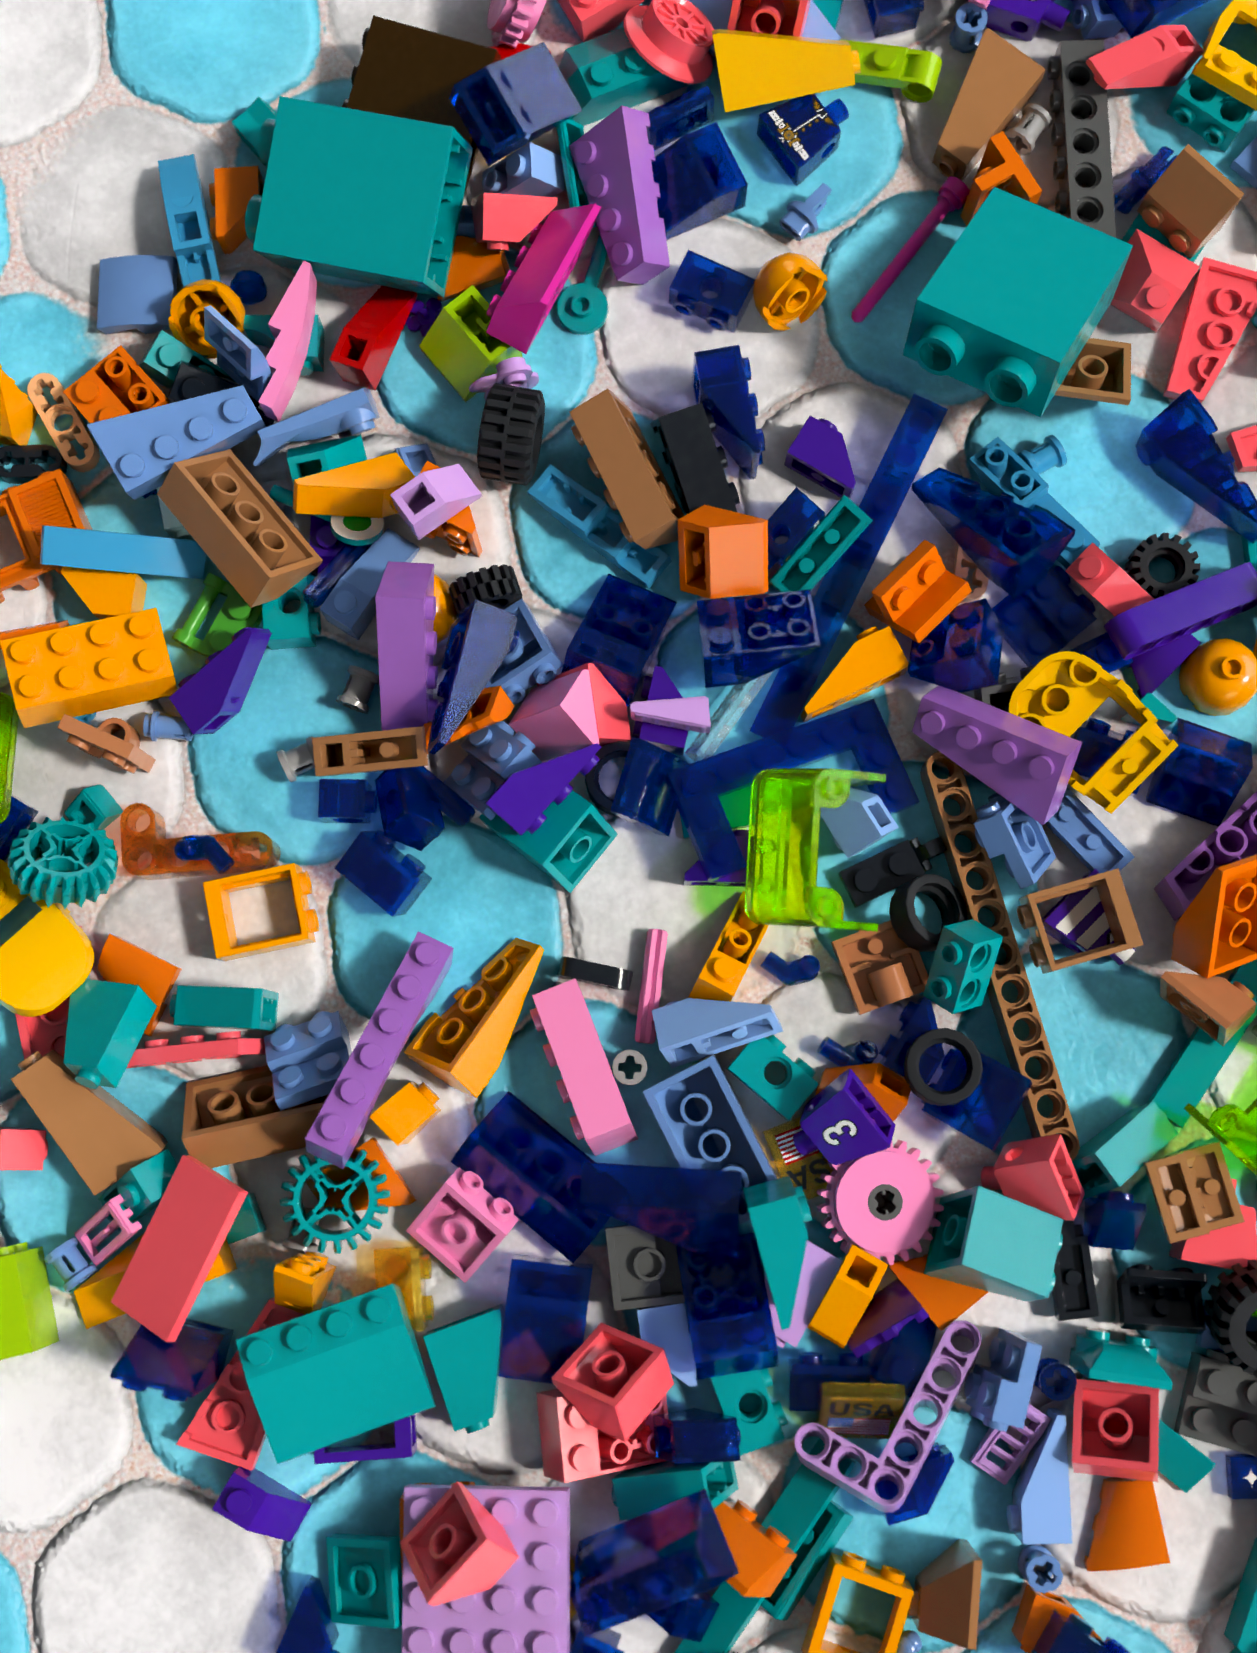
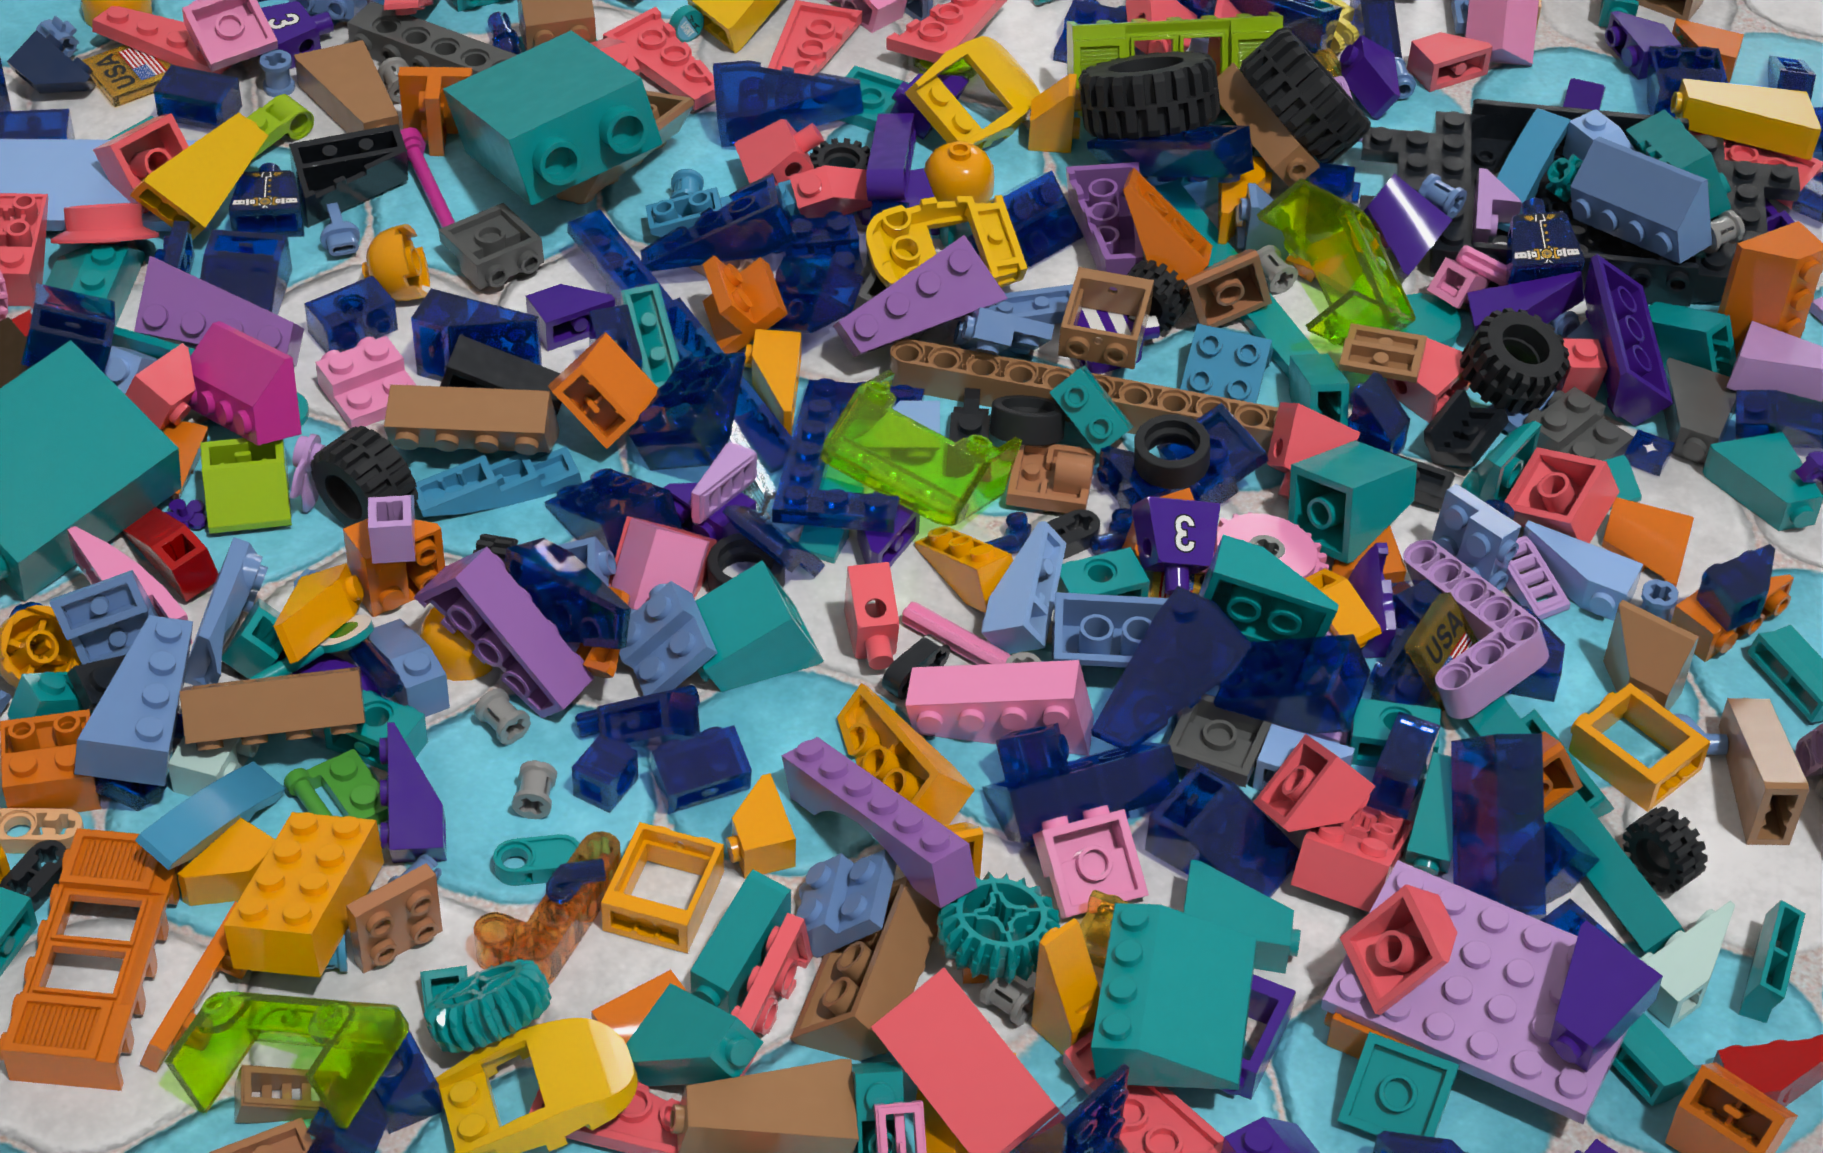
camera: 65 degrees left, 35 degrees down
medium nougat slope [312,726,428,777] -> none
dark purple slope [484,743,601,836] -> none
none -> black wedge [289,124,408,228]
none -> bright pink plate [315,336,416,429]
none -> dark grey plate [438,203,544,290]
none -> teal piece [493,834,583,886]
none -> light orange slope [726,773,796,879]
none -> coral torso [734,119,824,189]
none -> coral torso [844,562,899,670]
none -> clear blue brick [996,723,1069,783]
none -> black beam [1033,509,1100,560]
none -> black tyre [1127,260,1190,333]
none -> dark azure bracket [1180,323,1273,404]

